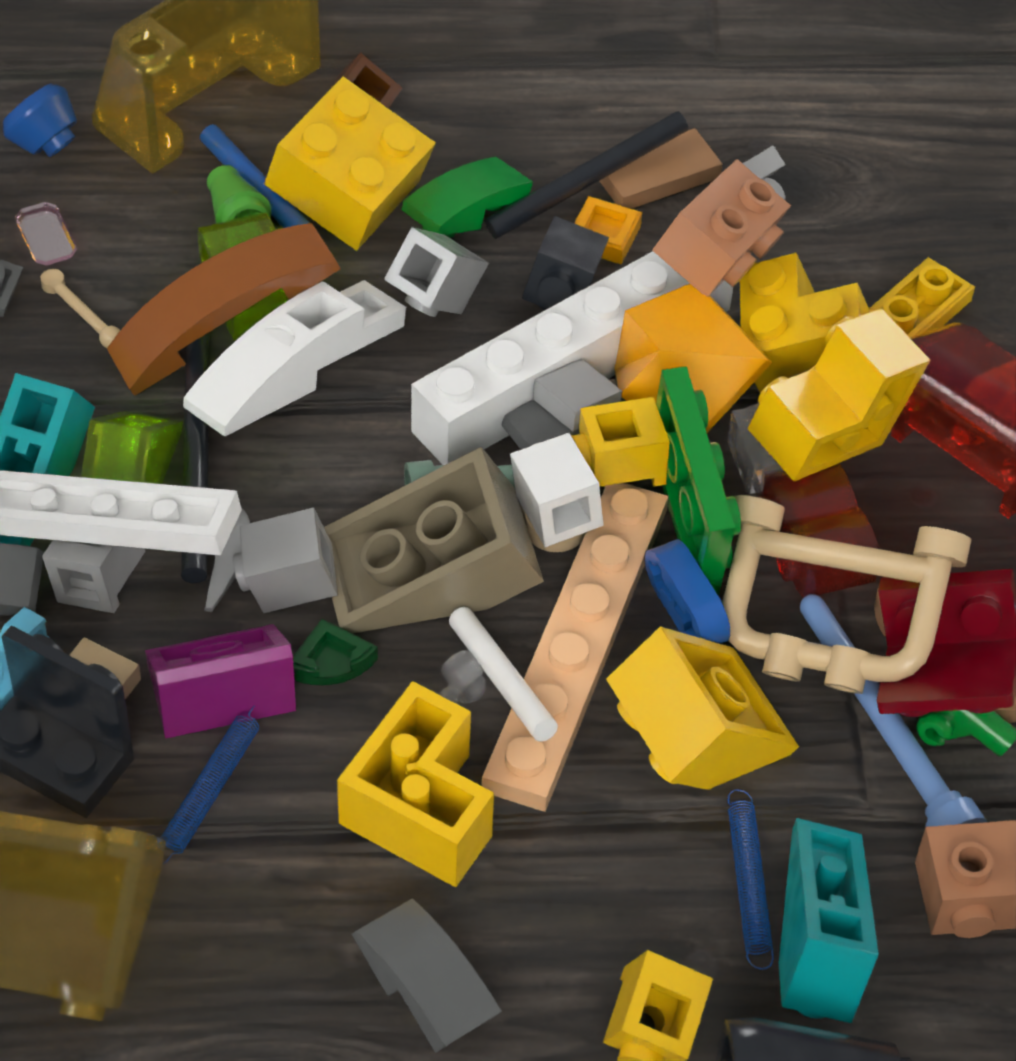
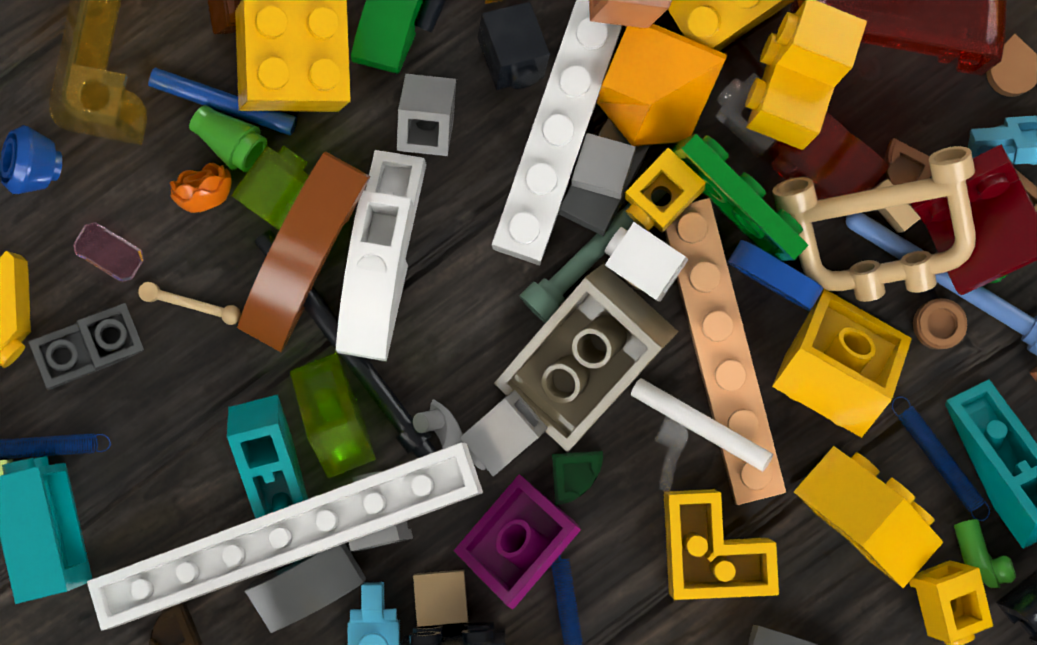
camera: 30 degrees left, 35 degrees up
none -> orange plate [170,163,232,213]
none -> yellow brick [794,446,943,588]
none -> tan tile [873,179,920,233]
none -> medium nougat tile [913,298,967,350]
none -> bright green arm [954,519,1016,588]

